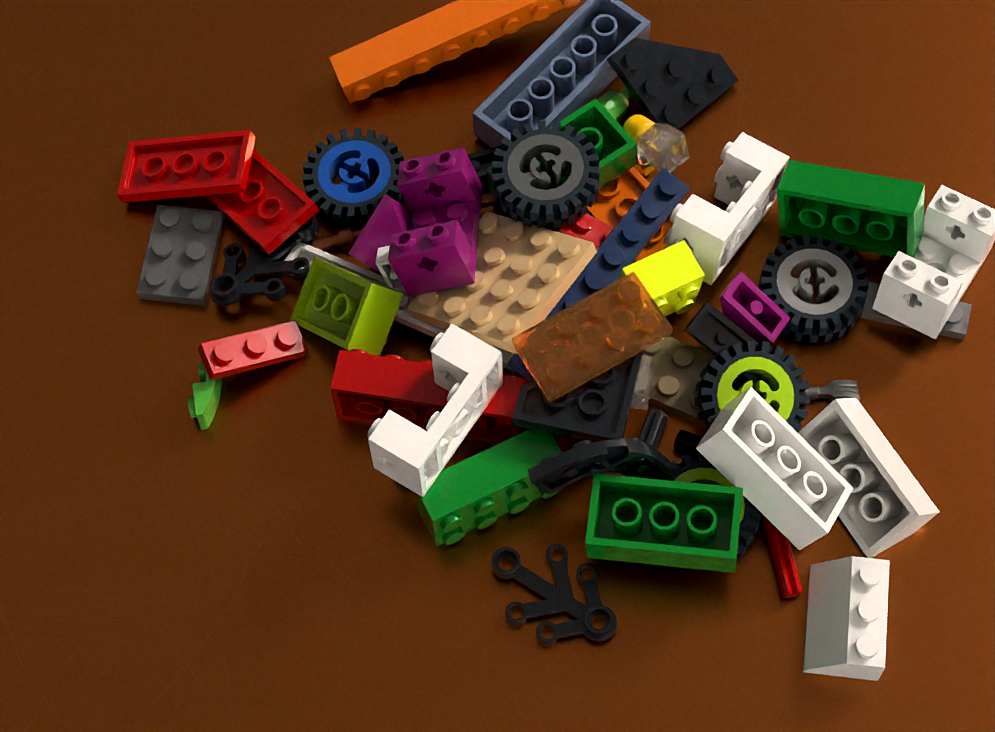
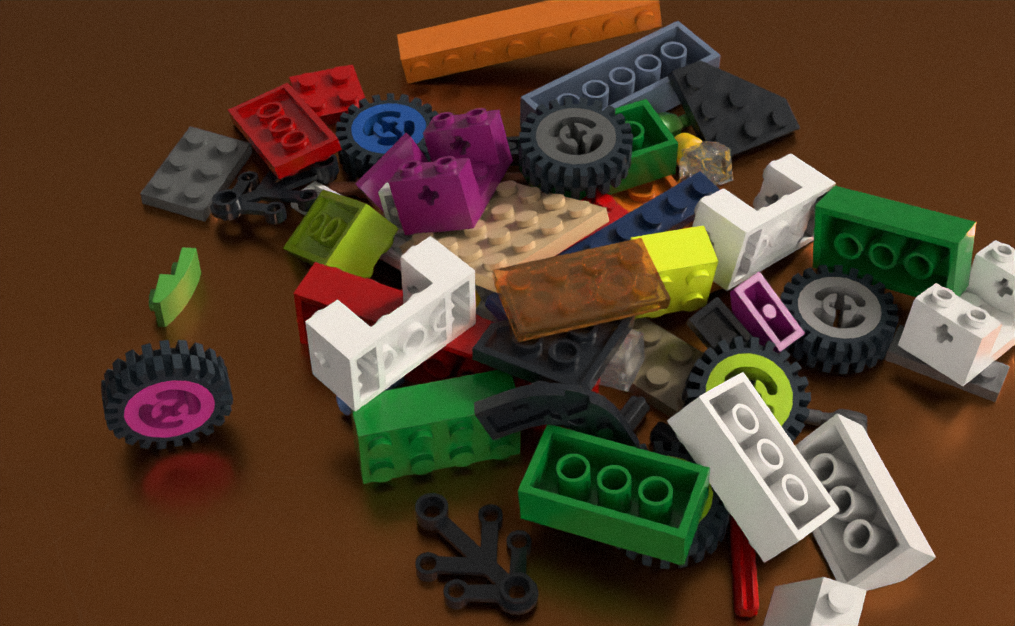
camera: 10 degrees right, 15 degrees down
red plate [117,130,256,203] -> none
plate [198,321,308,380] -> none
none -> black wheel [101,340,233,449]
none -> red plate [289,64,365,125]

